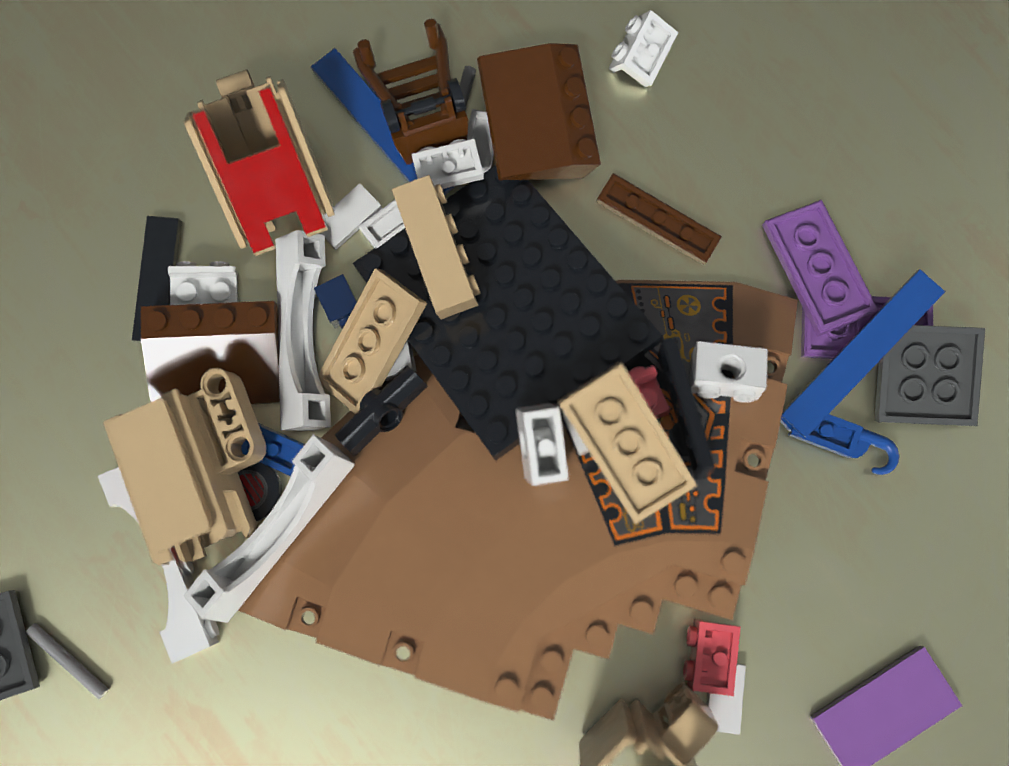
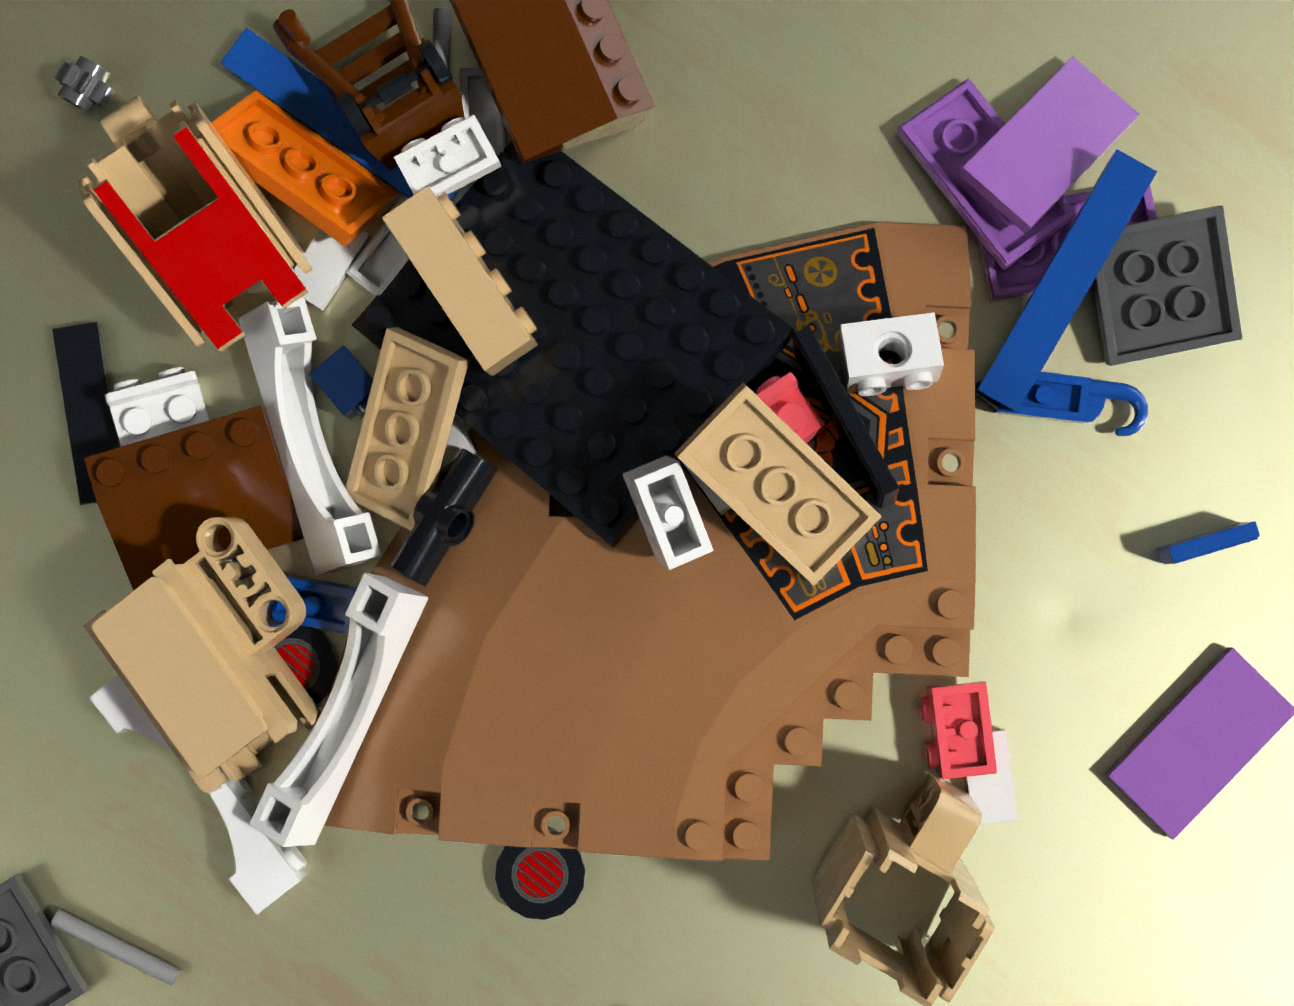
camera: 15 degrees left, 5 degrees up
reddish brown tile [596,173,722,265] -> none
none -> dark grey gear [54,56,115,113]
none -> orange plate [211,90,399,247]
none -> tile [495,828,585,920]
none -> medium lavender tile [958,56,1140,234]
none -> blue tile [1156,521,1260,564]

